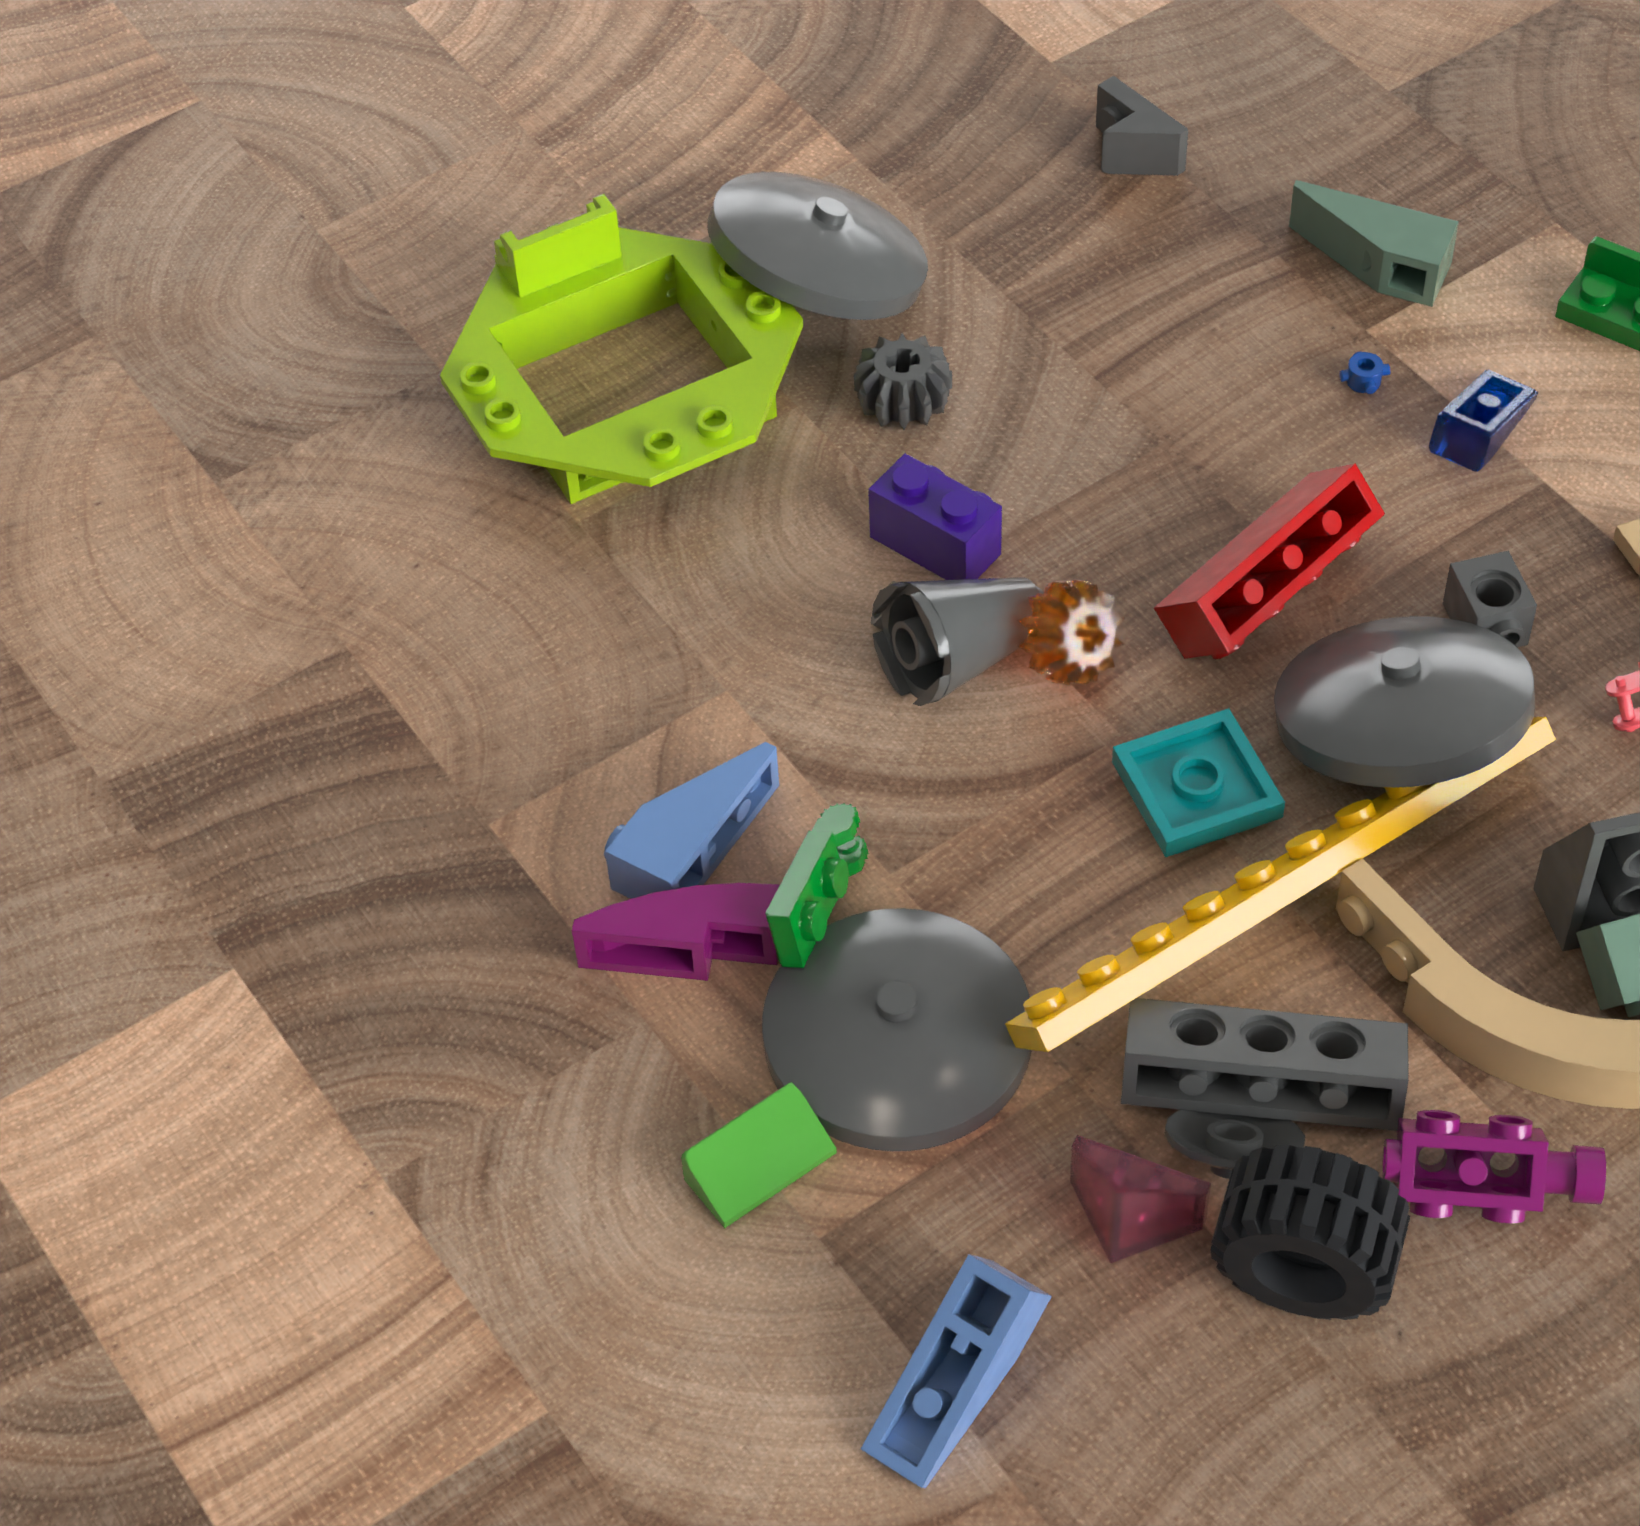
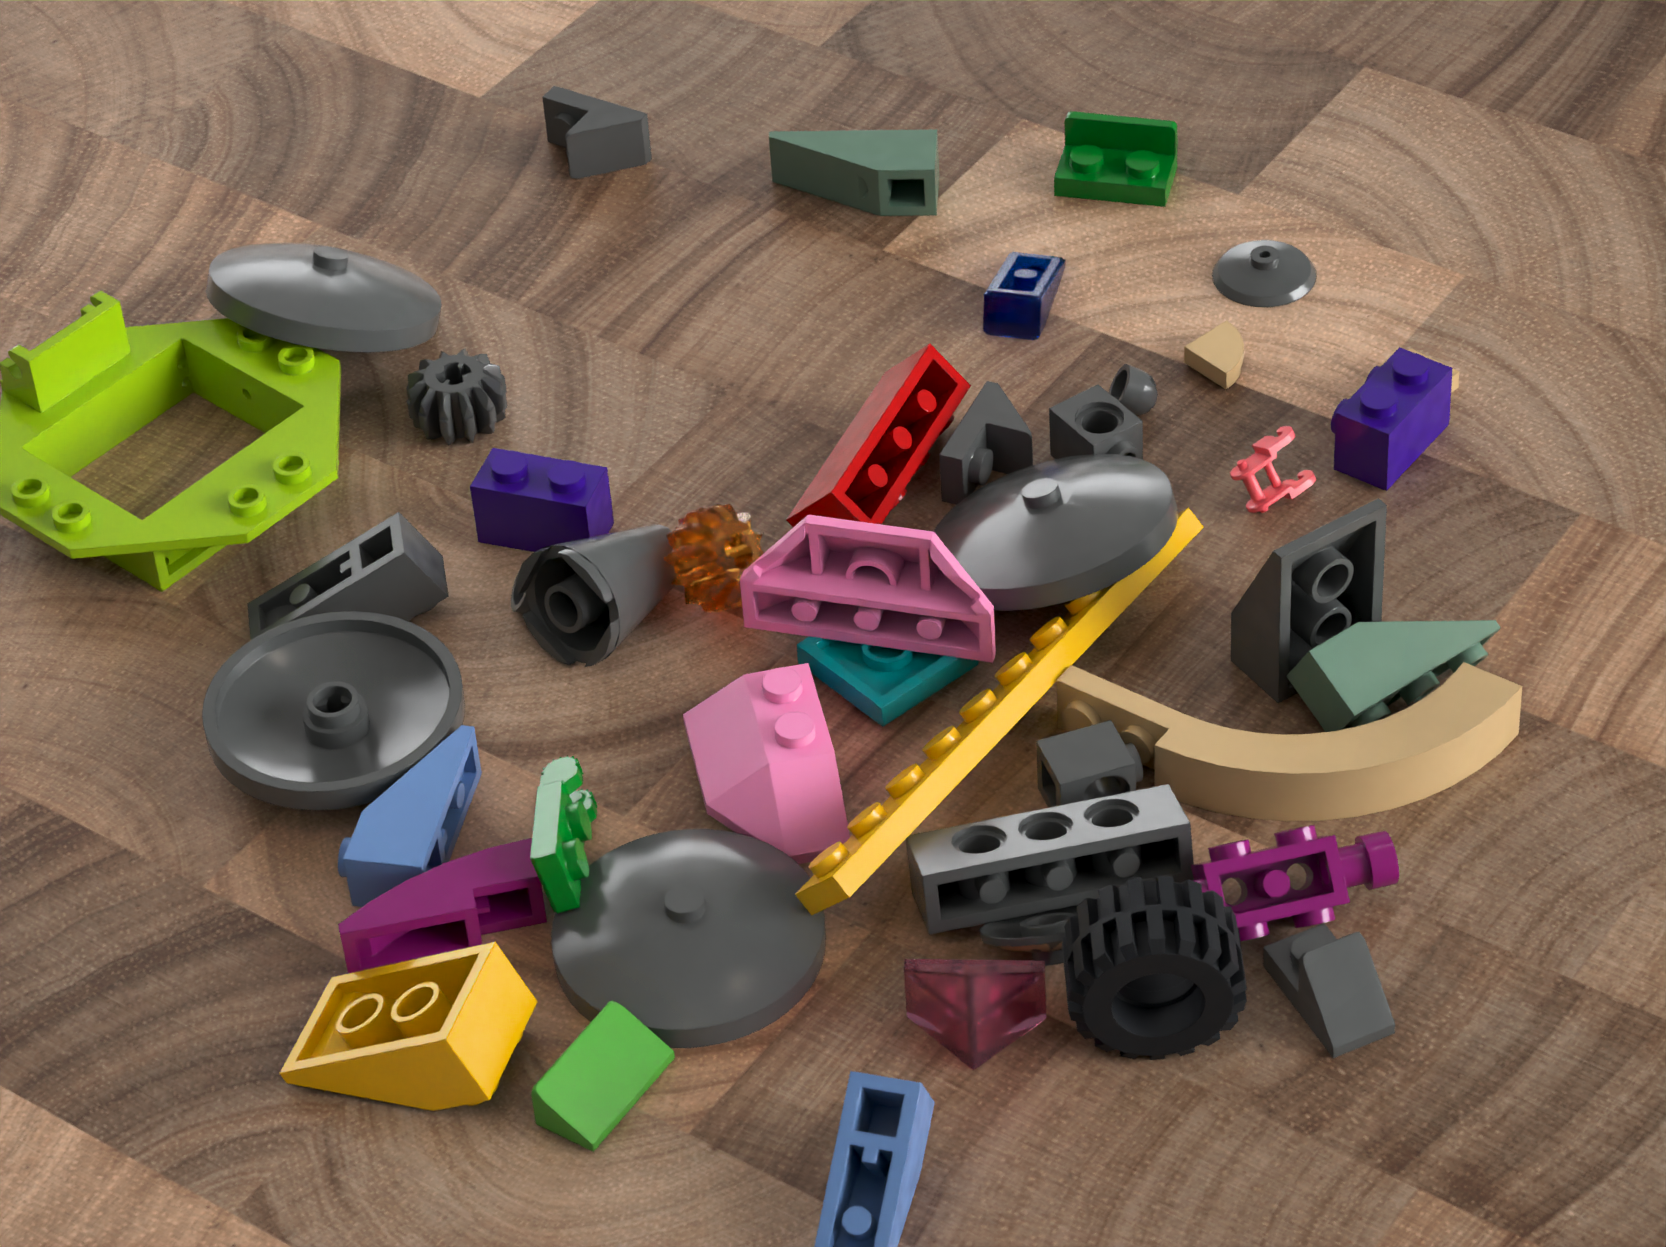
camera: 20 degrees left, 10 degrees down
blue piece [1339,351,1390,394] -> none
none -> dark grey dish [202,611,465,810]
none -> dark grey slope [247,512,449,640]
none -> yellow slope [279,942,538,1111]
none -> bright pink wedge [683,663,850,864]
none -> bright pink wedge [740,515,996,663]
none -> dark grey slope [939,381,1033,505]
none -> dark grey brick [1036,720,1143,808]
none -> dark grey hinge [1109,364,1158,416]
none -> dark grey slope [1263,923,1395,1058]

